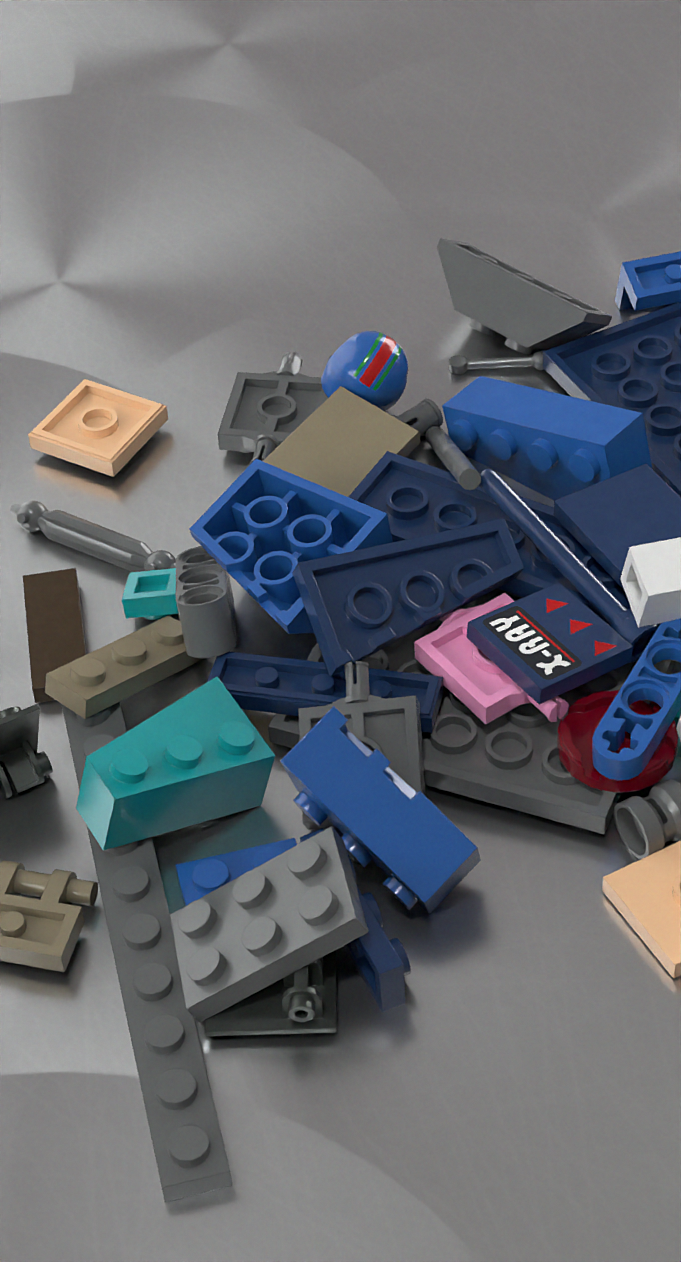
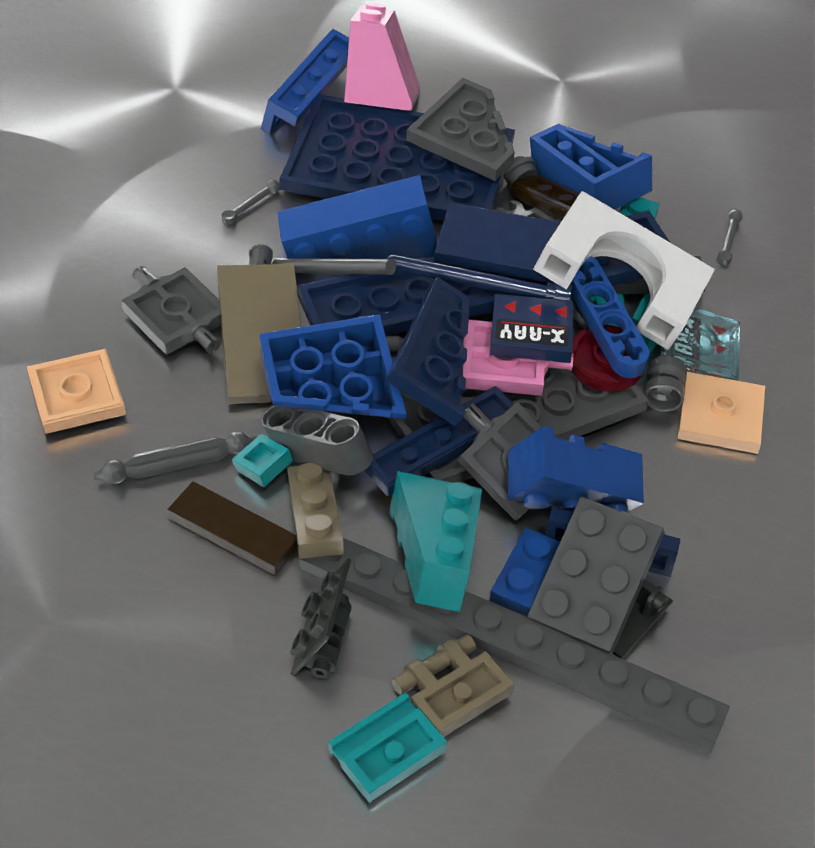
camera: 55 degrees left, 5 degrees up
blue helmet [321,331,408,411] -> none
dark grey wedge [437,238,612,354] -> none

